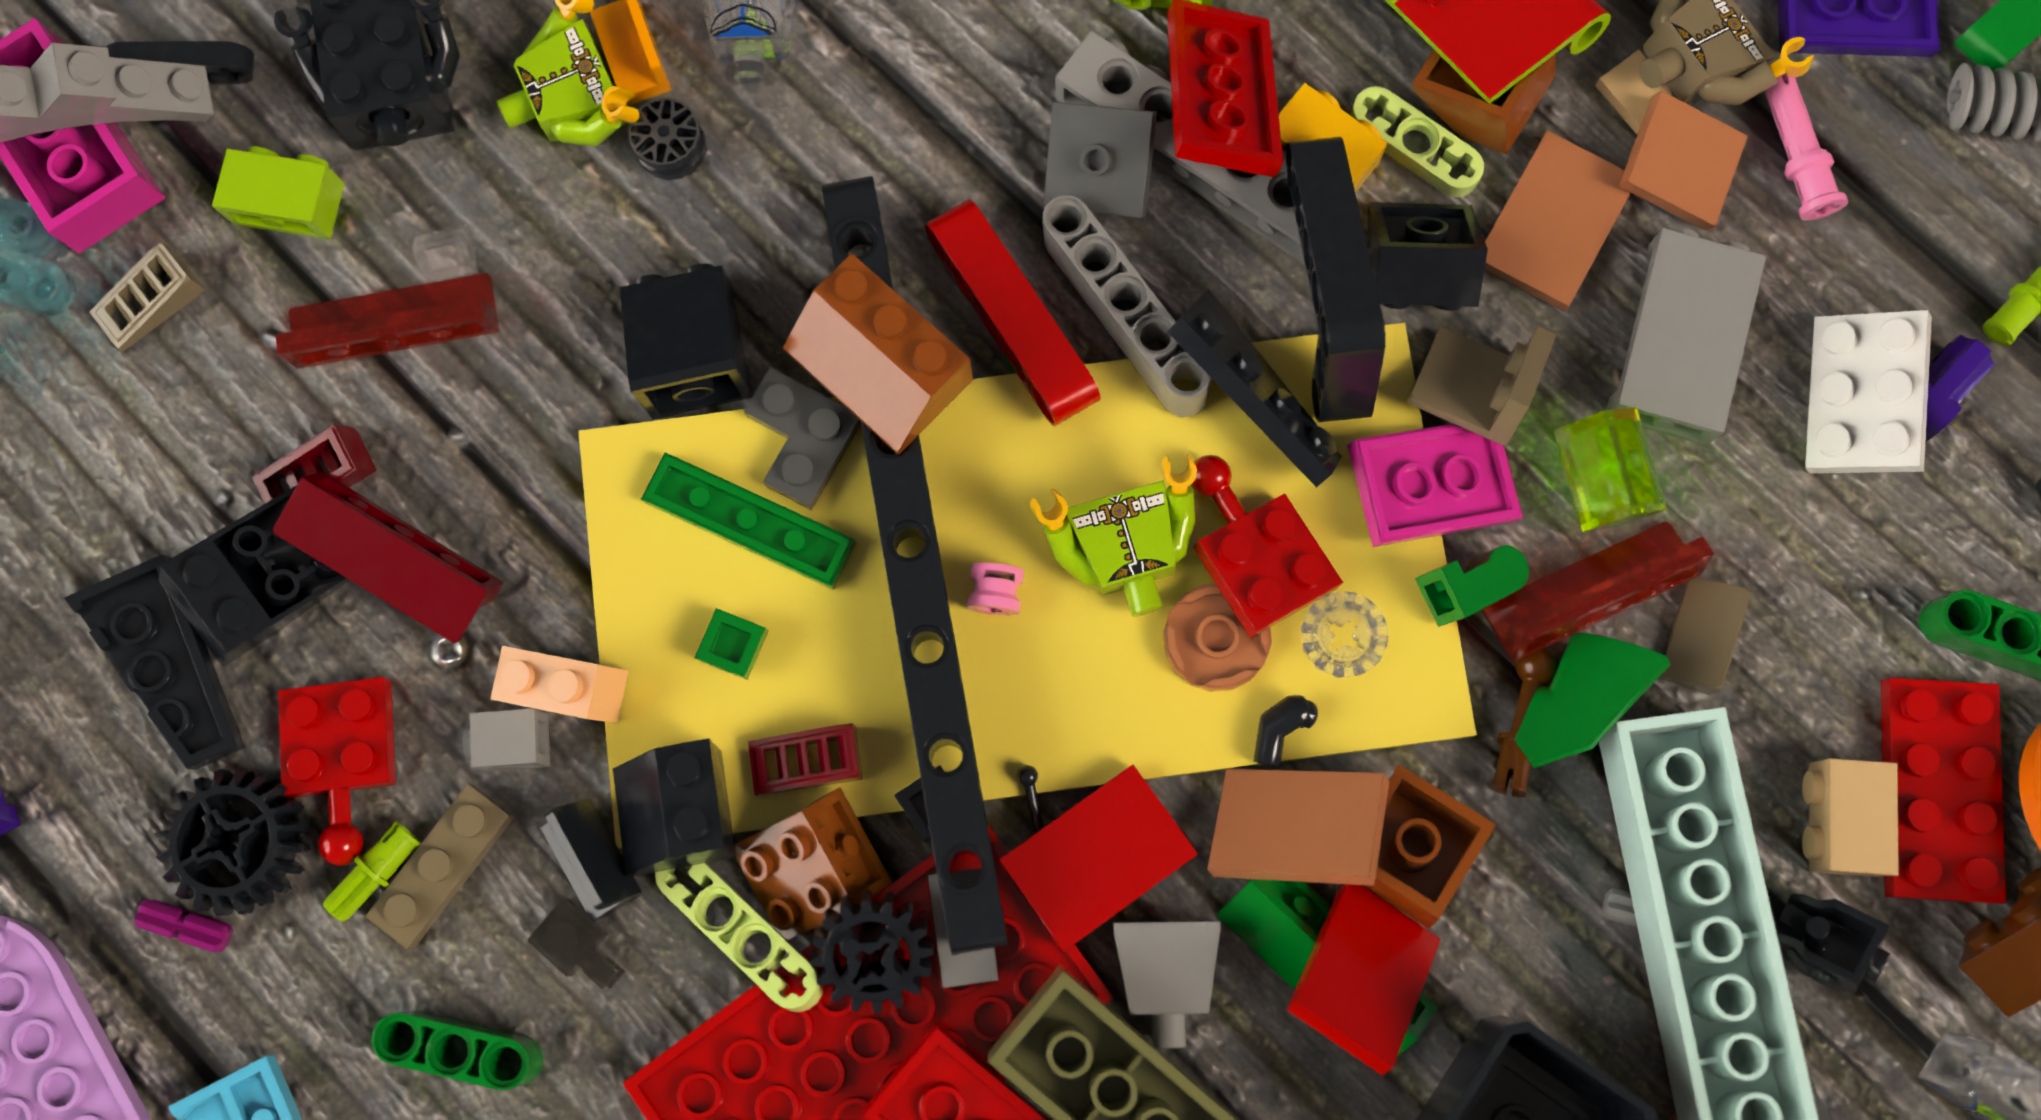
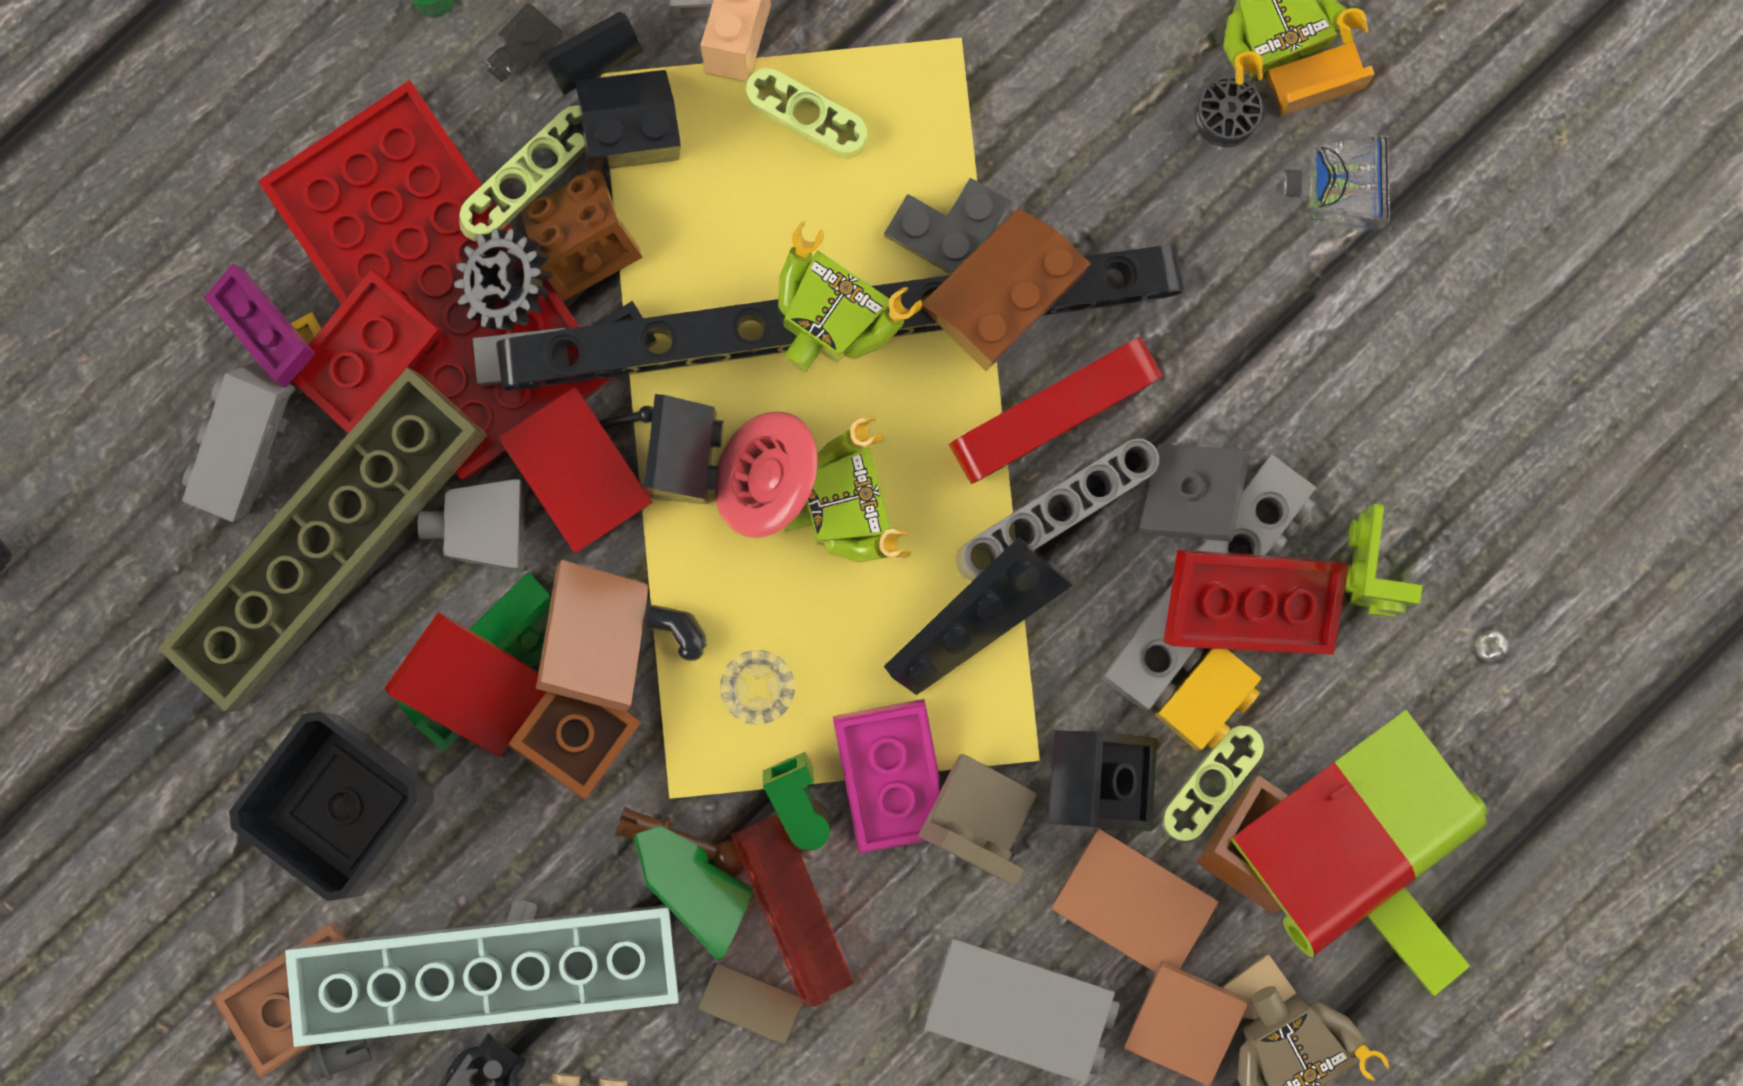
camera: 85 degrees right, 5 degrees up
black slope [619,263,753,419] -> none
green tile [641,452,856,590] -> none
green plate [694,608,768,680] -> none
dark red slope [748,723,863,796] -> none
bright pink wheel [966,563,1024,616] -> none
nougat tile [1163,584,1272,692] -> none
red plate [1191,455,1343,638] -> none
black beam [1286,136,1386,423] -> none
clear neon green brick [1553,407,1667,532] -> none
none -> black slope [644,394,724,504]
none -> coral wheel [715,411,817,538]
none -> yellowish green beam [746,68,867,158]
none -> lime torso [778,221,922,372]

